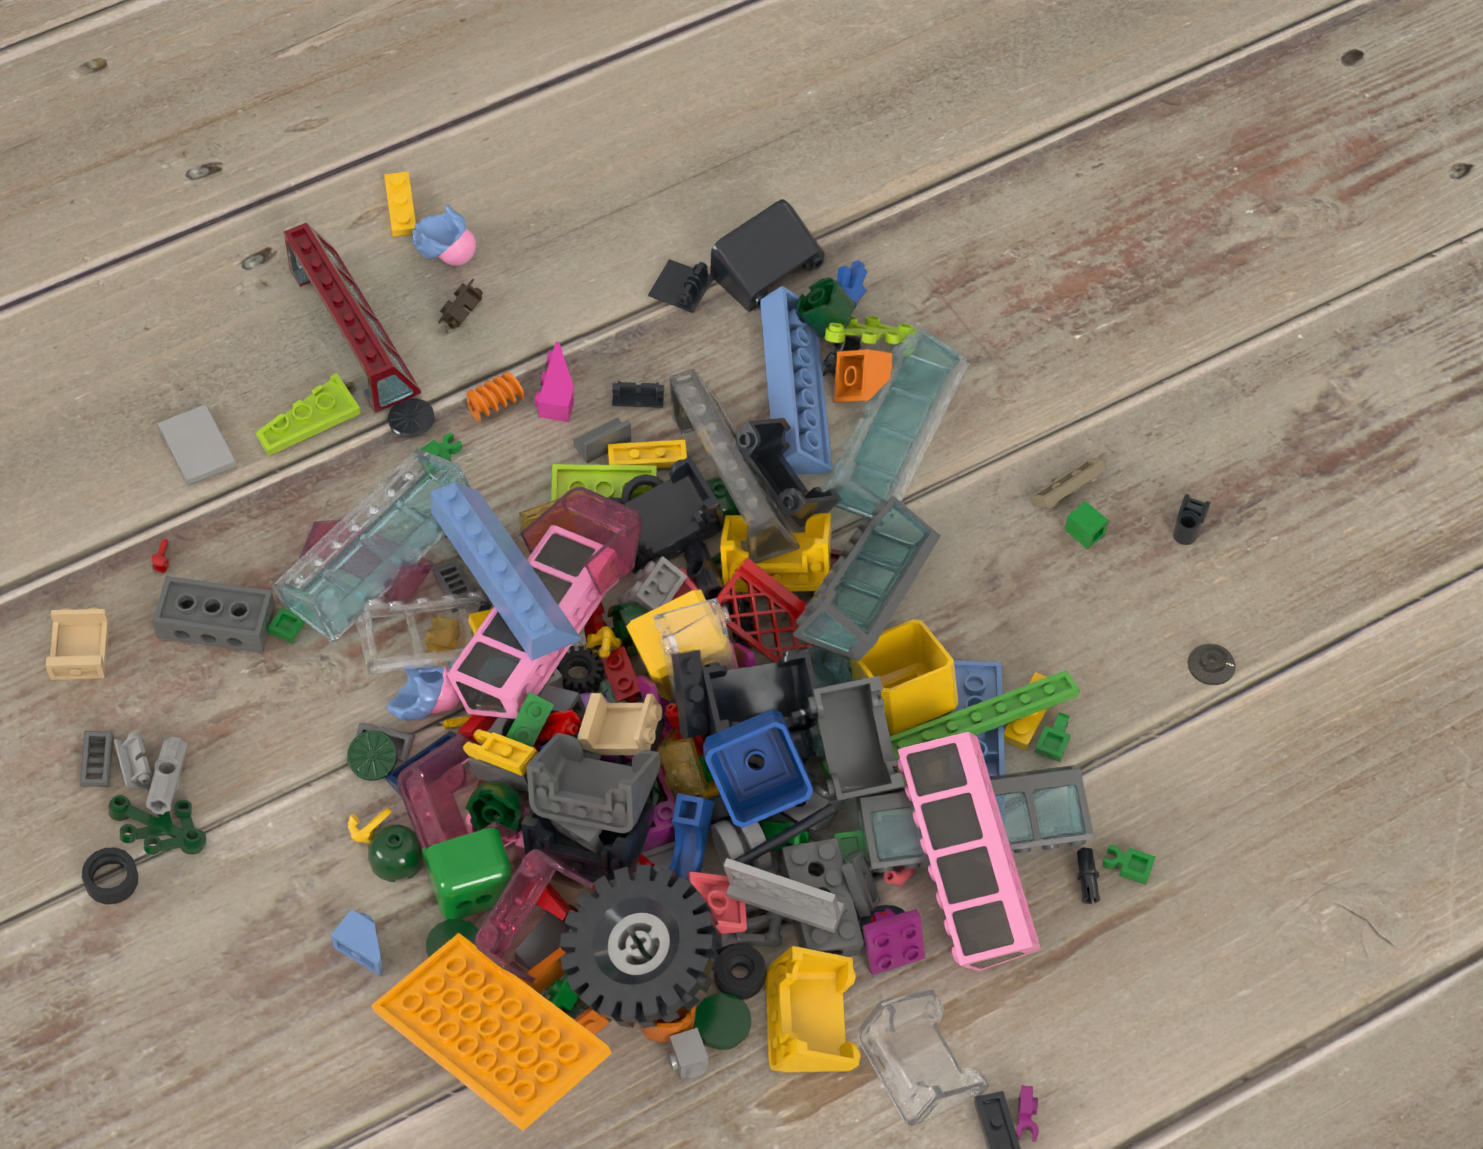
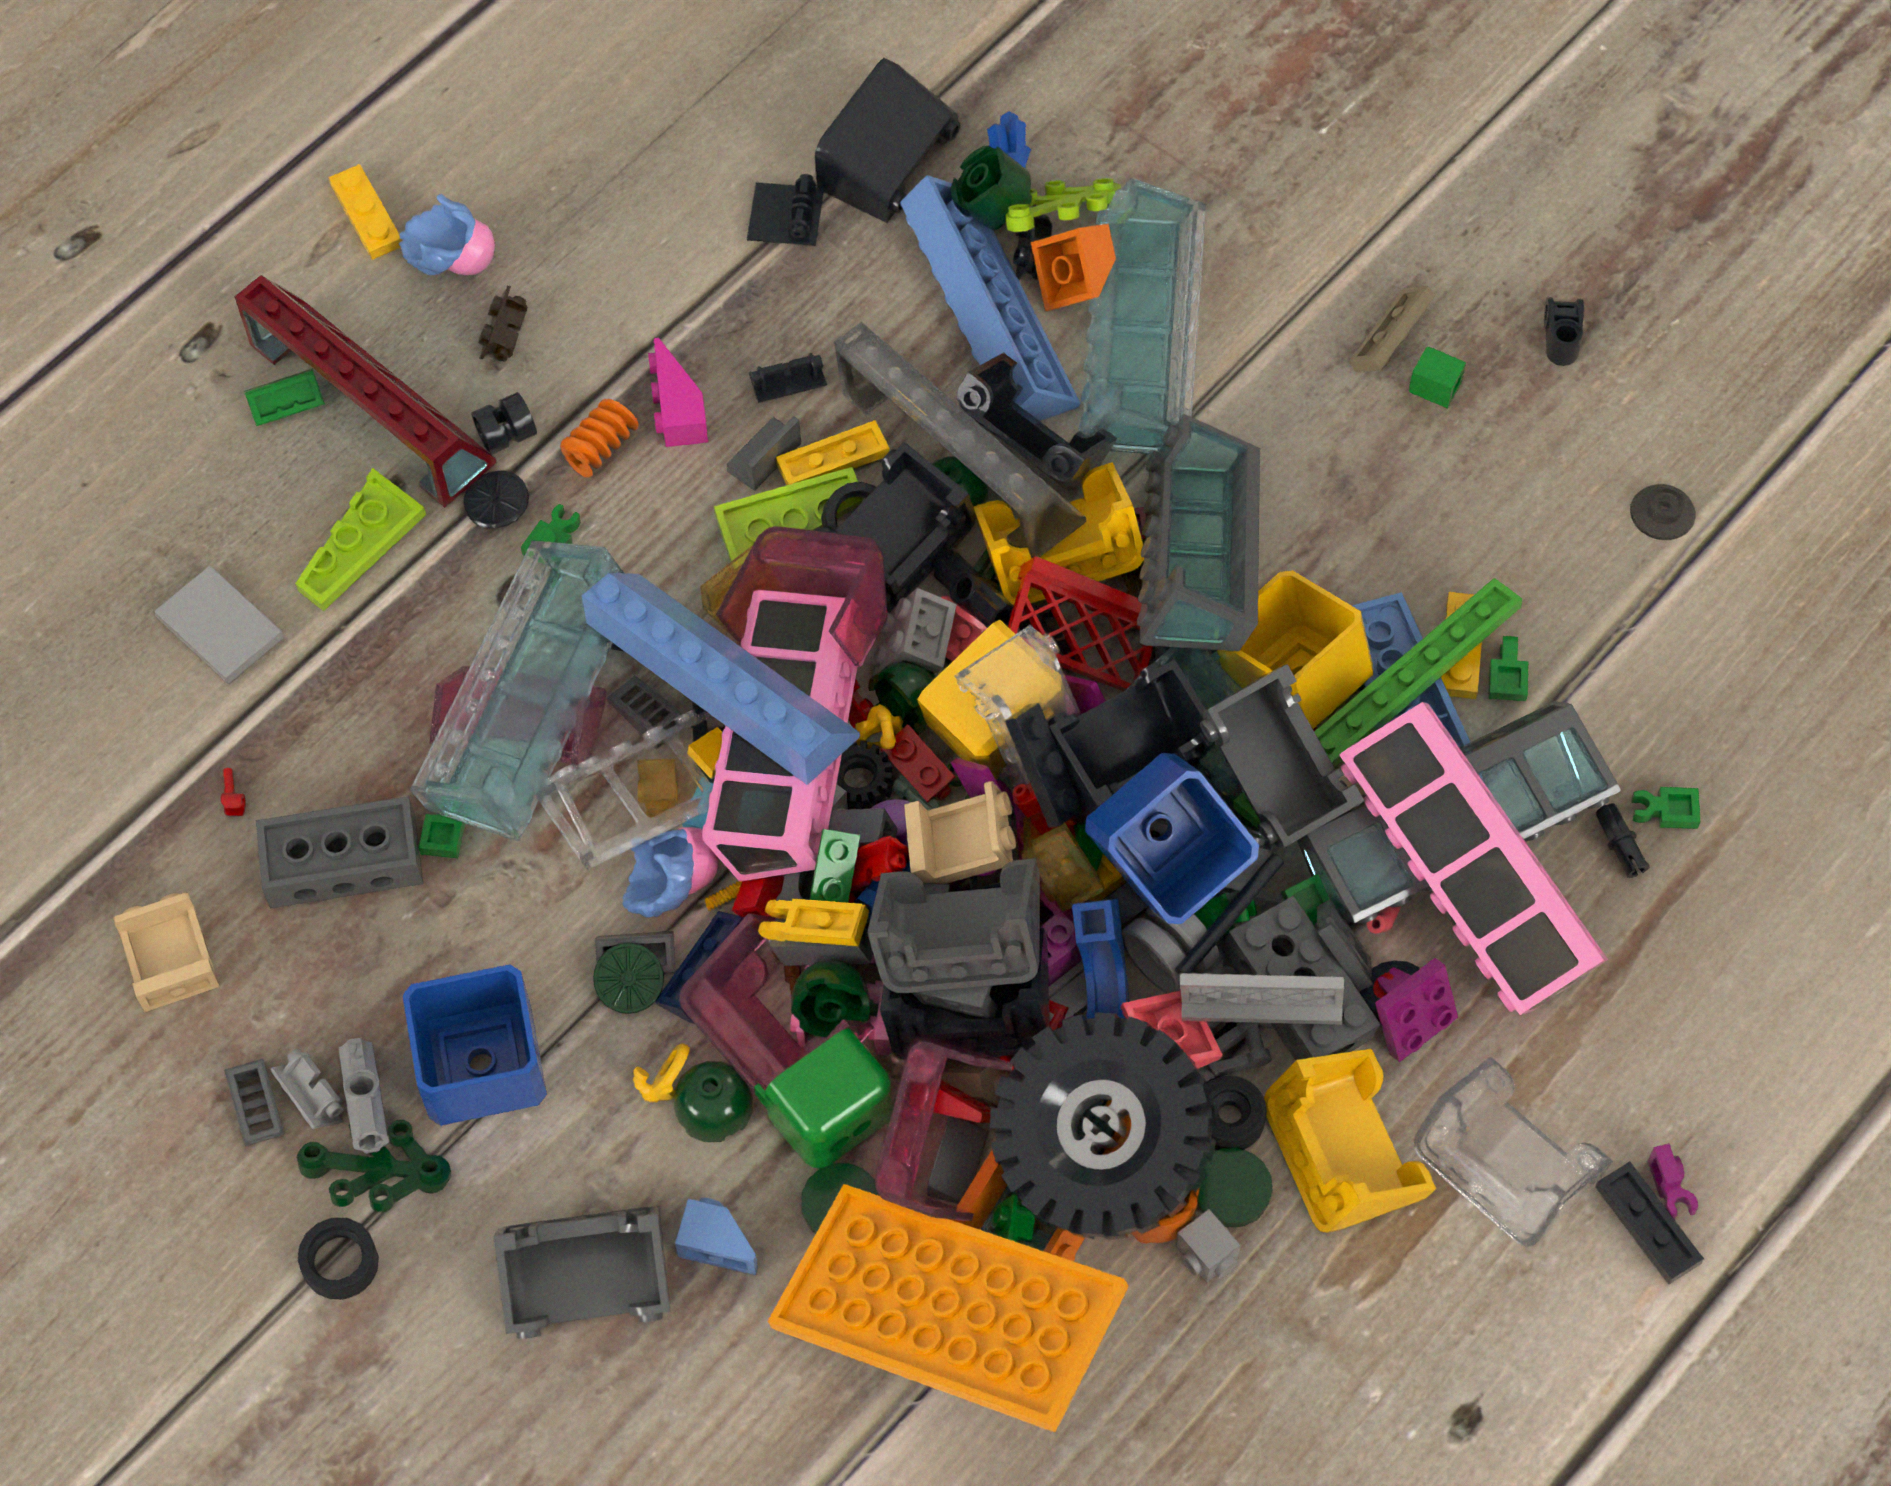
camera: 15 degrees left, 5 degrees up
none -> green plate [244,369,325,426]
none -> blue plate [402,964,547,1126]
none -> black wheel [471,392,537,455]
none -> dark grey windscreen [494,1206,670,1339]

